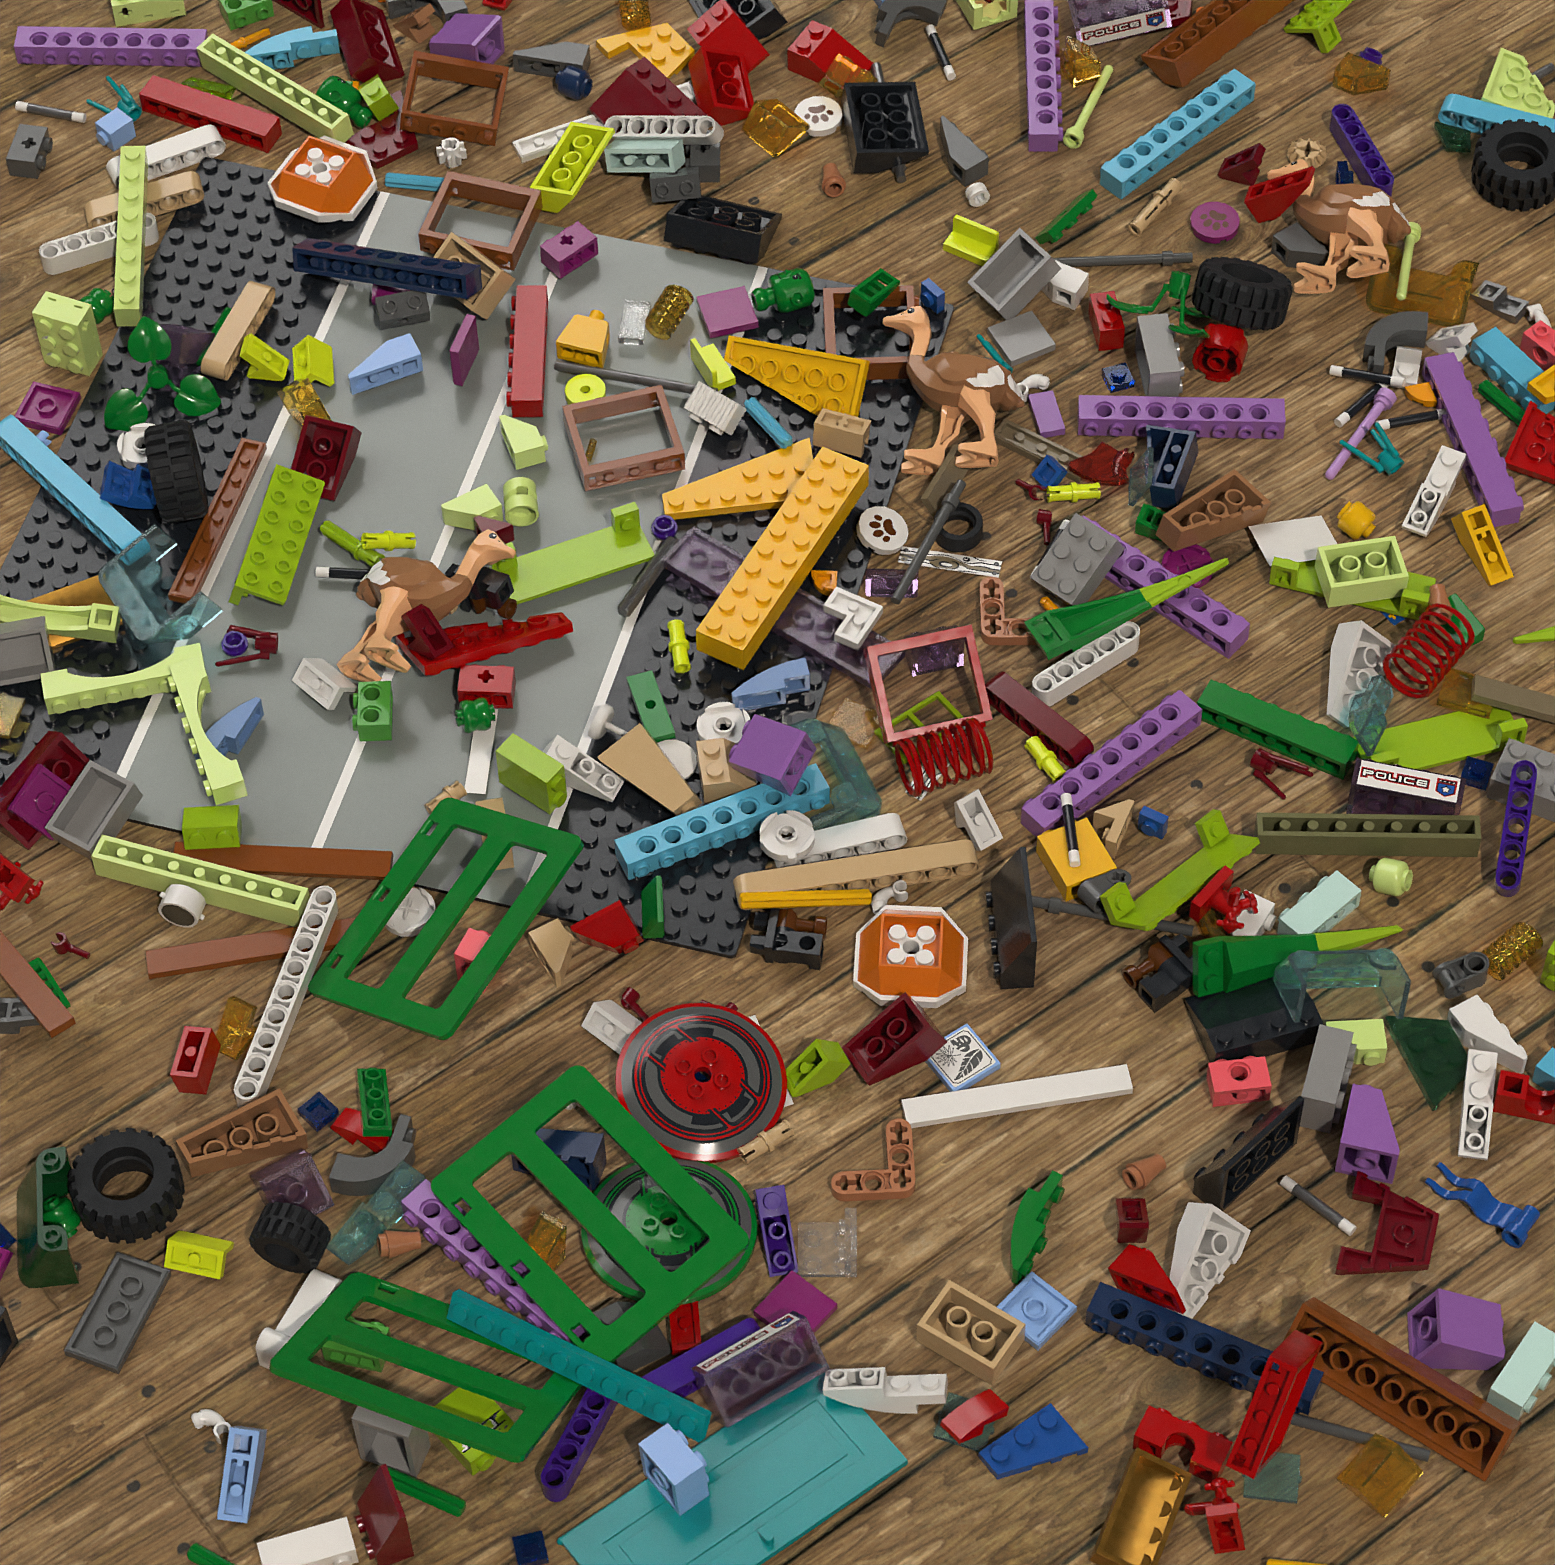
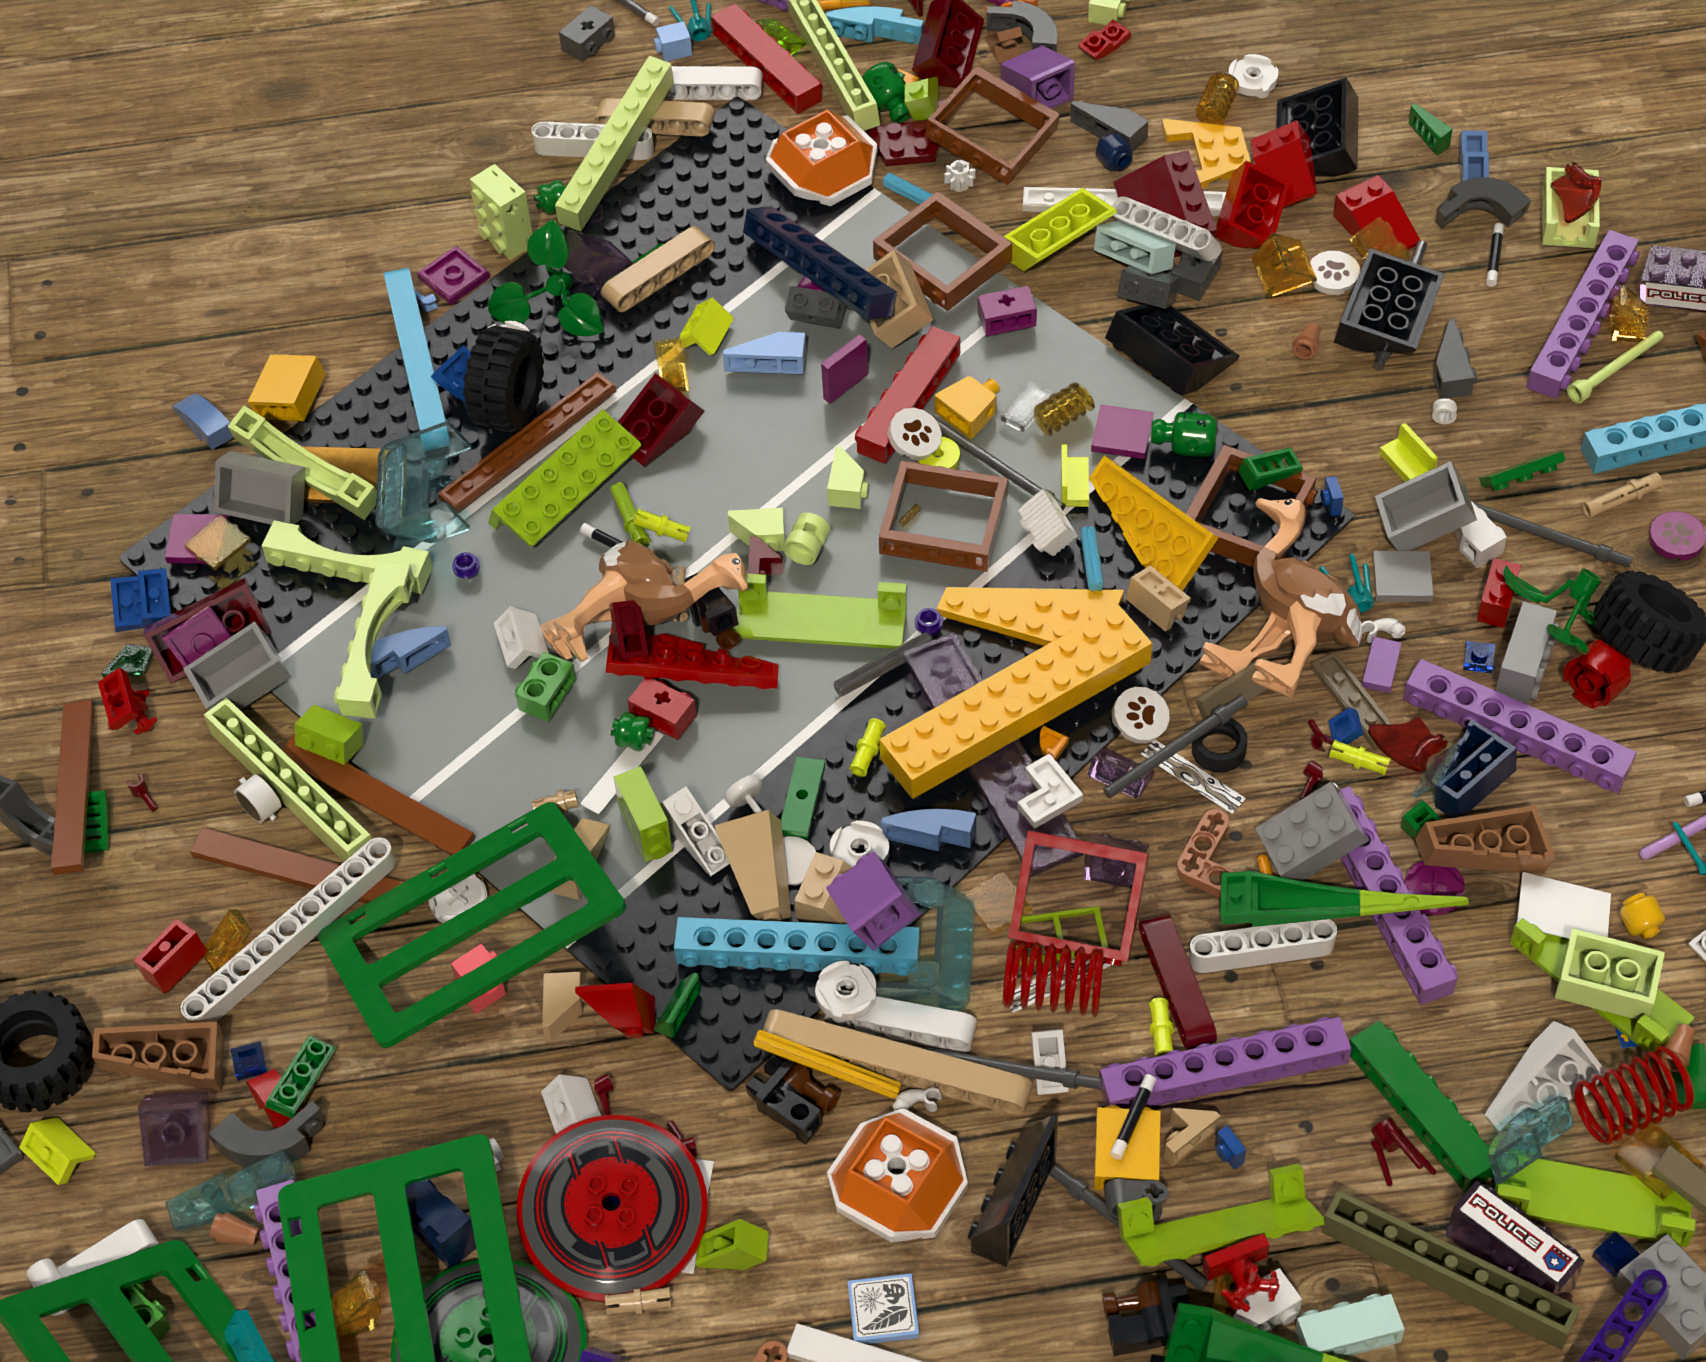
camera: 30 degrees right, 0 degrees up
dark red plant [215,625,279,667] -> none
neon yellow slope [239,333,290,381] -> none
black tyre [249,1202,331,1274] -> none
dark red slope [842,992,947,1086] -> none
yellowish green head [1369,858,1413,896] -> none
none -> white tile [887,408,942,460]
none -> dark grey bar [925,1047,1103,1090]

